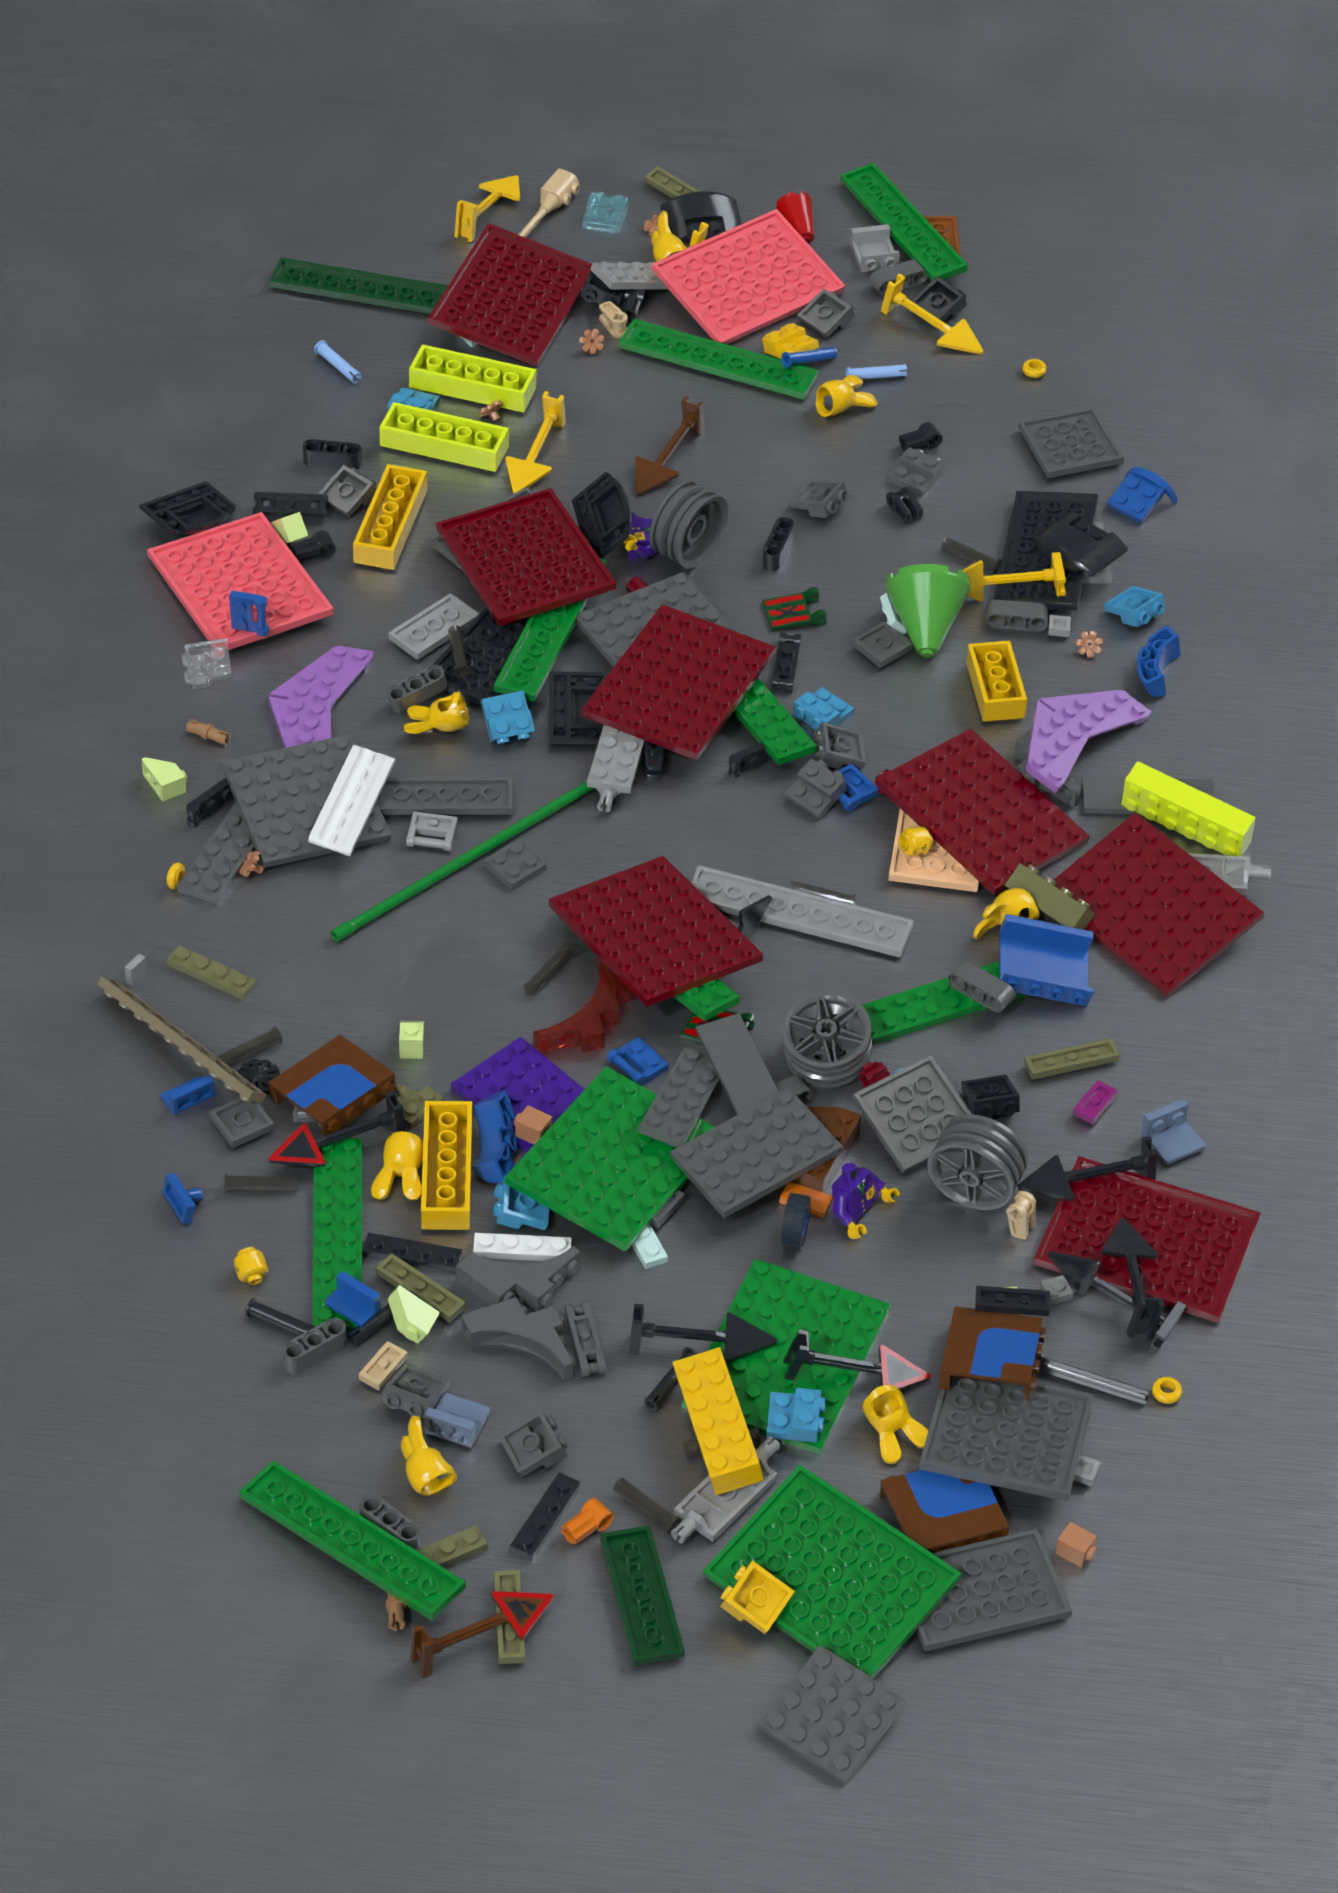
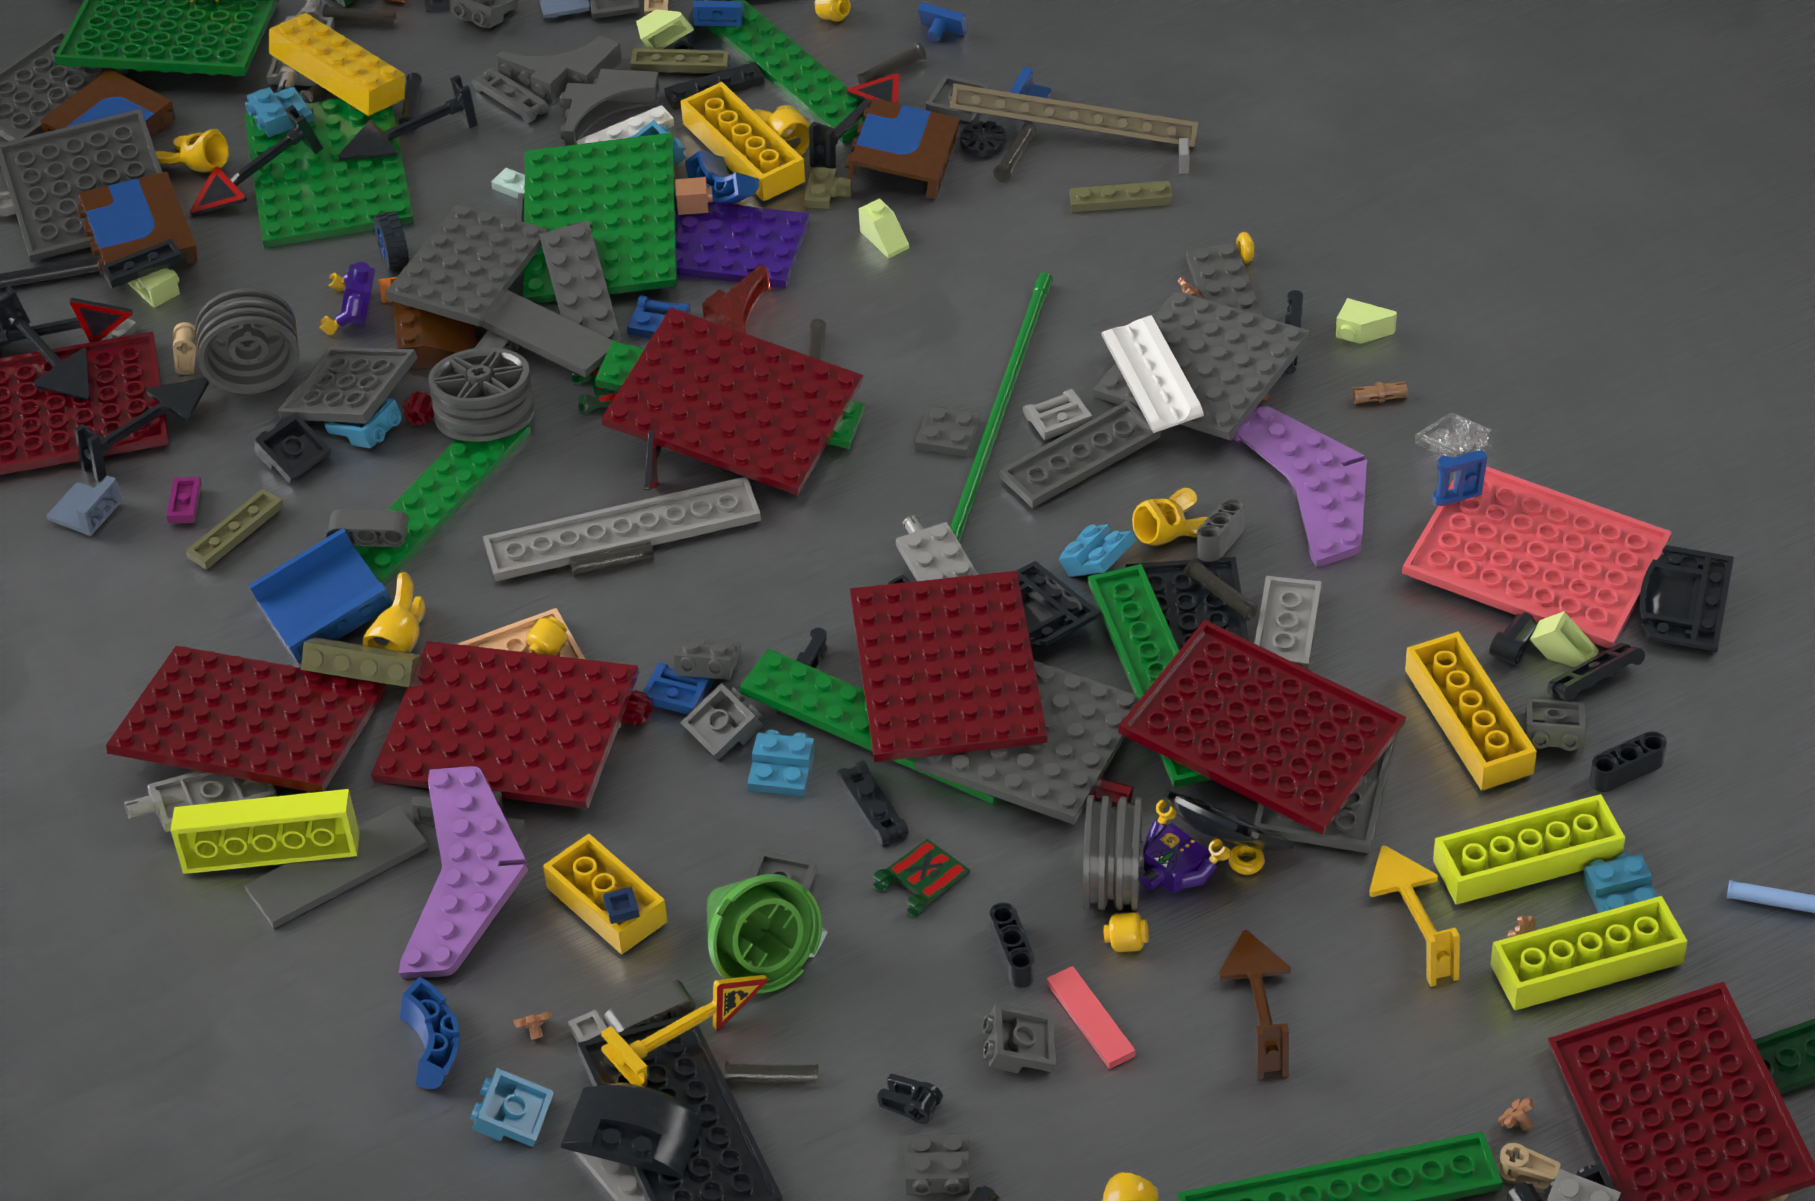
camera: 150 degrees right, 0 degrees up
none -> dark blue plate [602,887,640,924]
none -> coral tile [1047,966,1136,1069]

